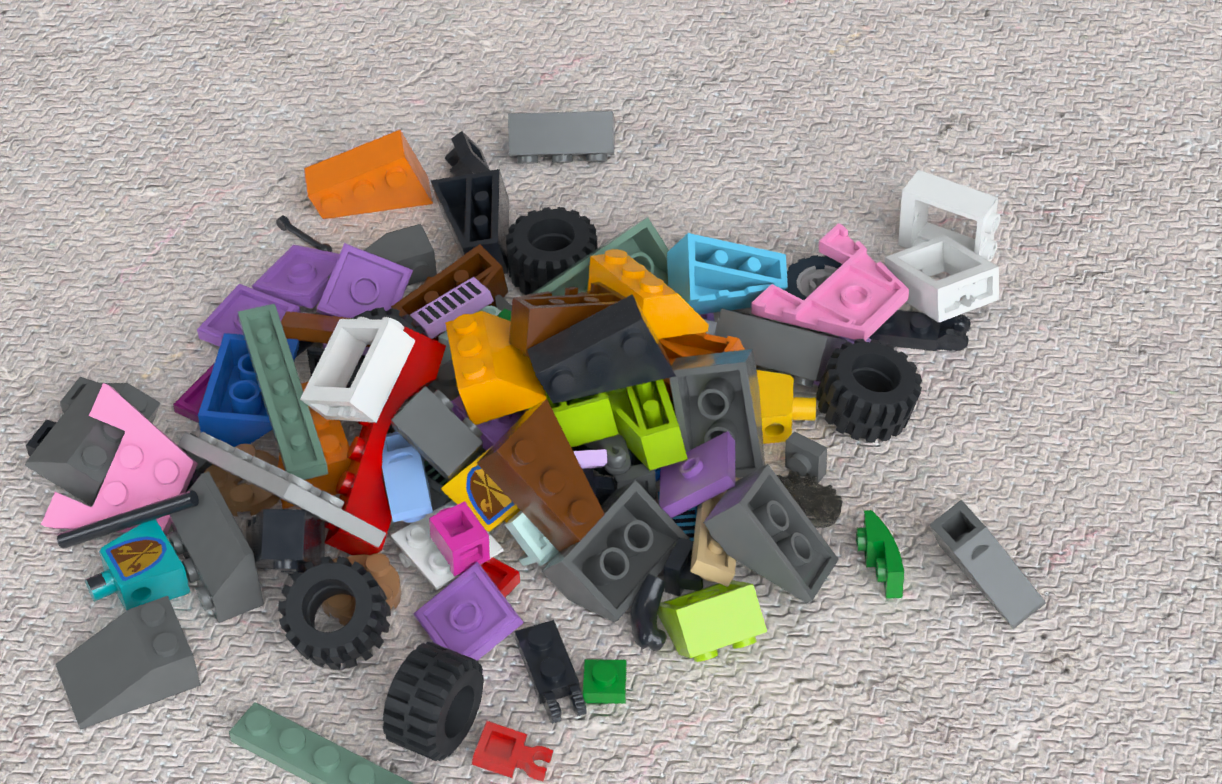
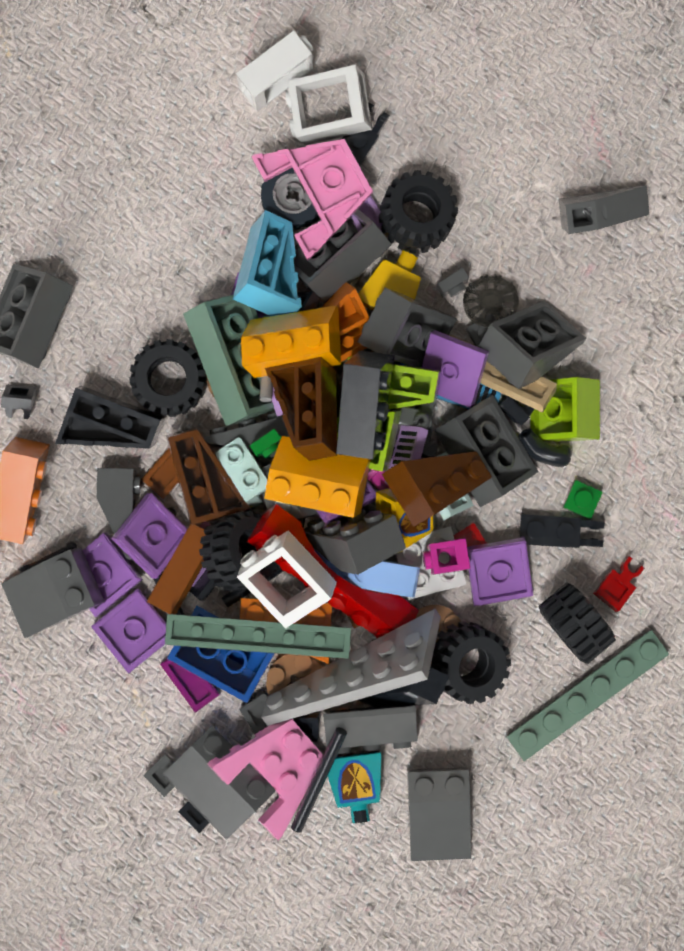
camera: 70 degrees left, 40 degrees up
lavender tile [410,277,494,339] -> none
green slope [856,510,904,599] -> none
none -> dark grey slope [1,547,105,638]

